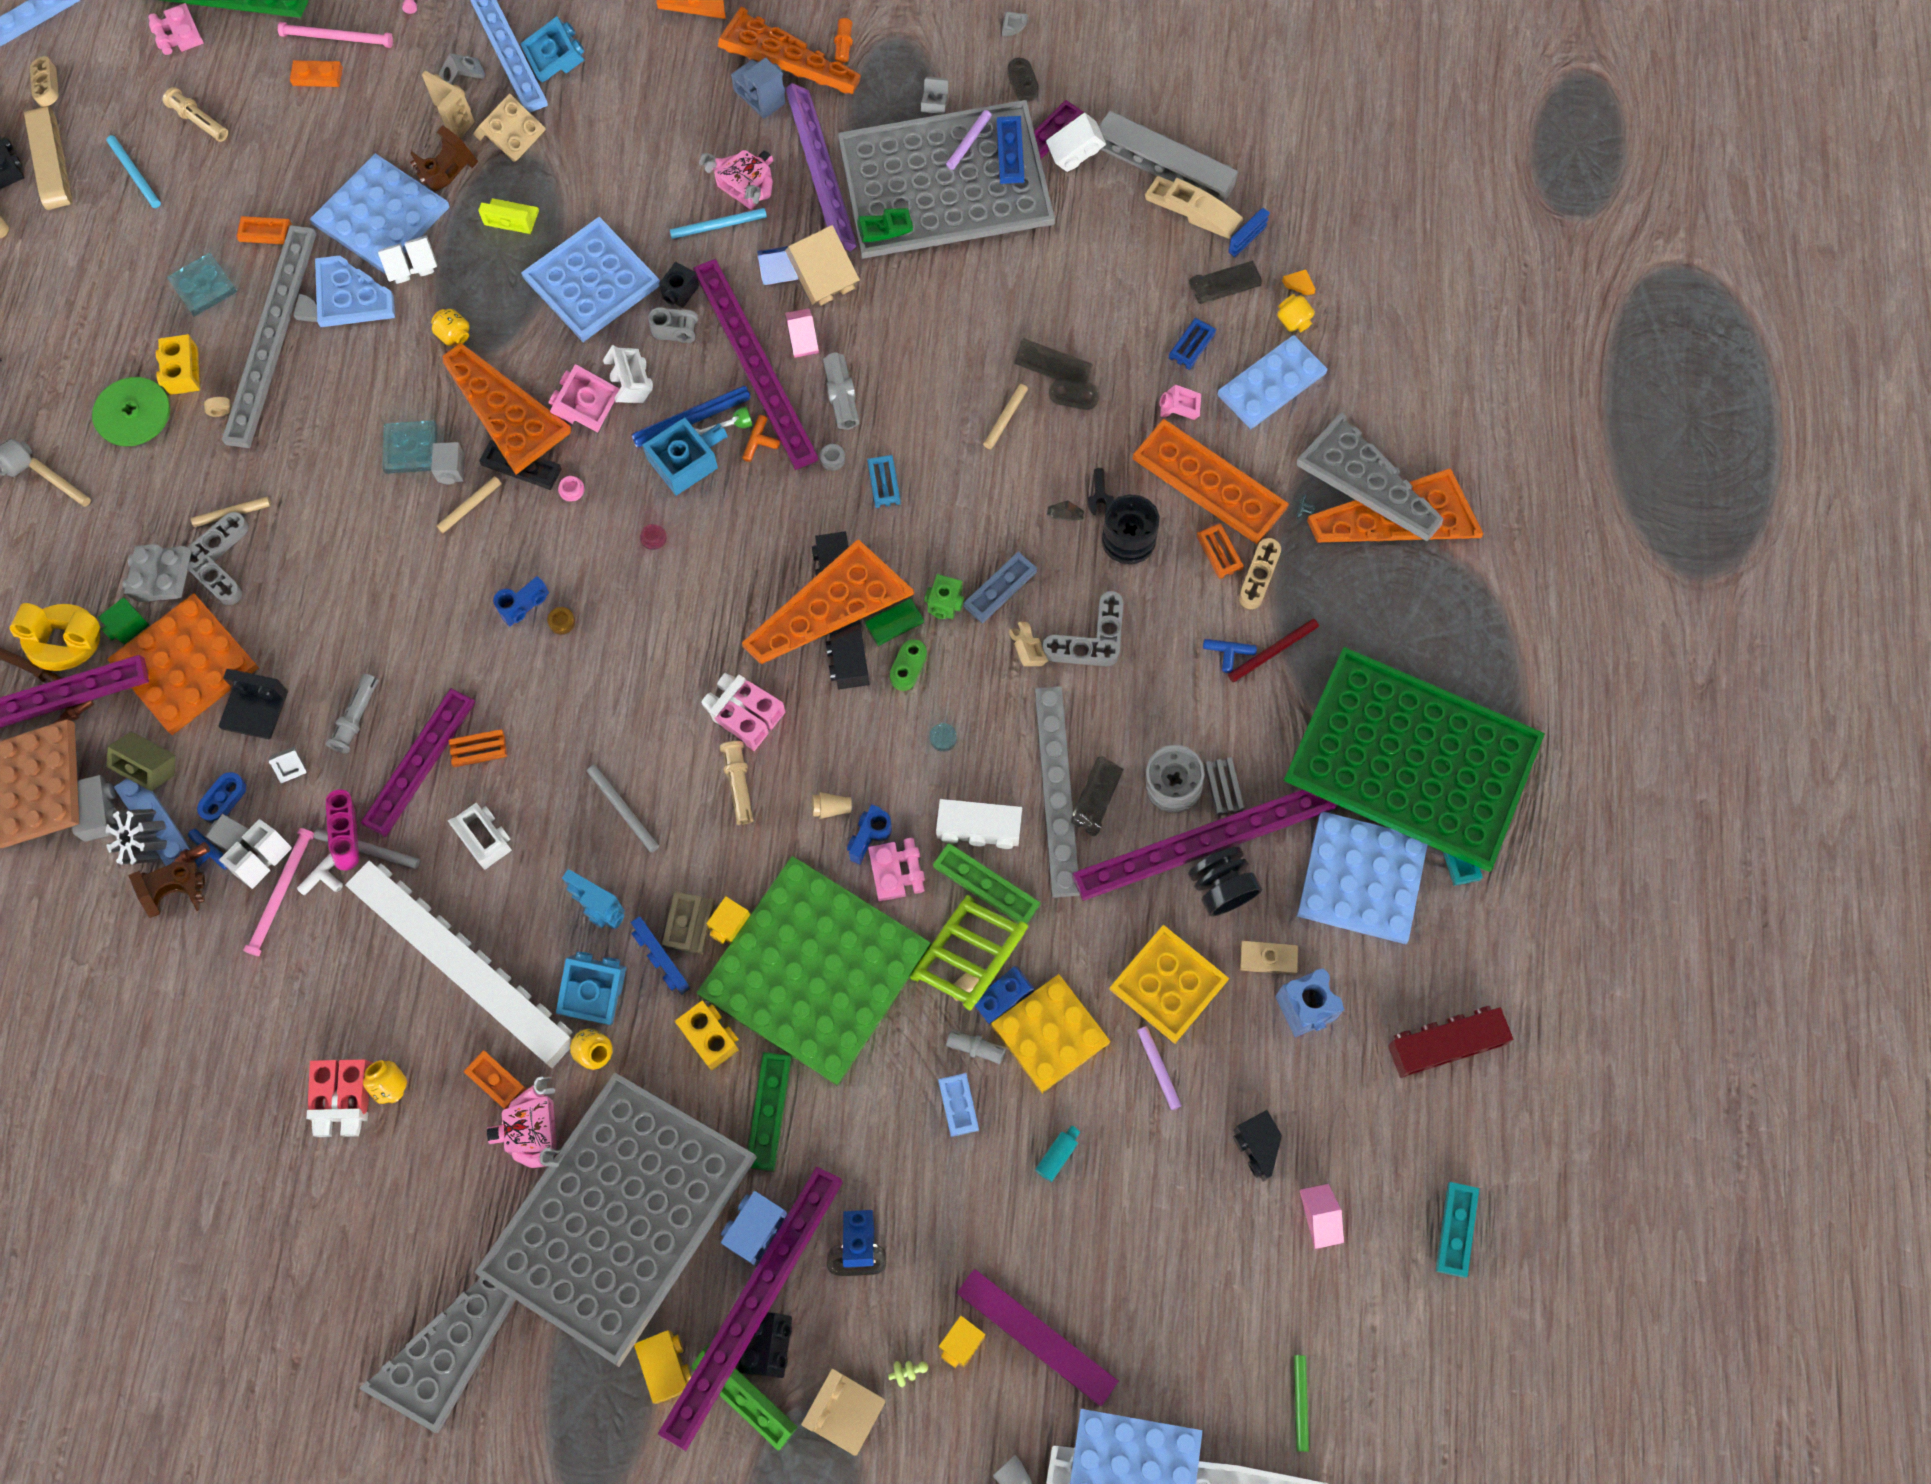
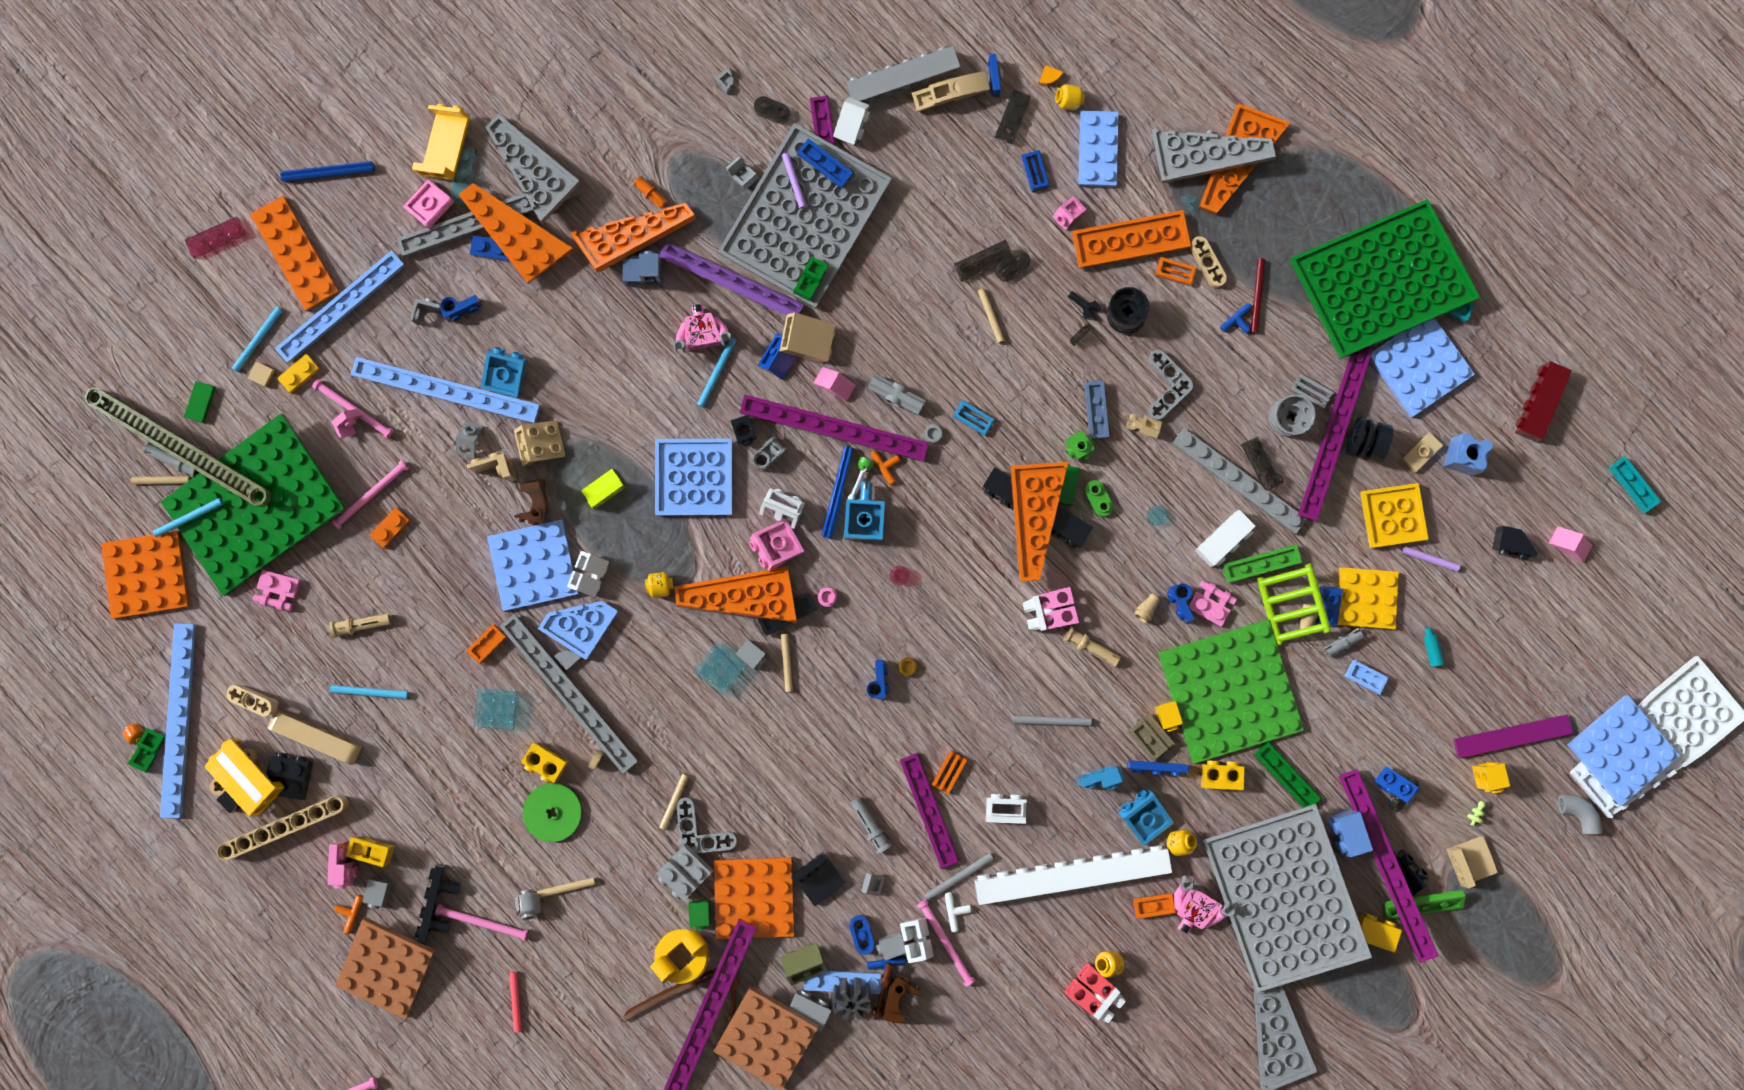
camera: 50 degrees left, 15 degrees up
dark pink beam [325,789,359,871] -> none
bright green bar [1294,1355,1309,1452] -> none

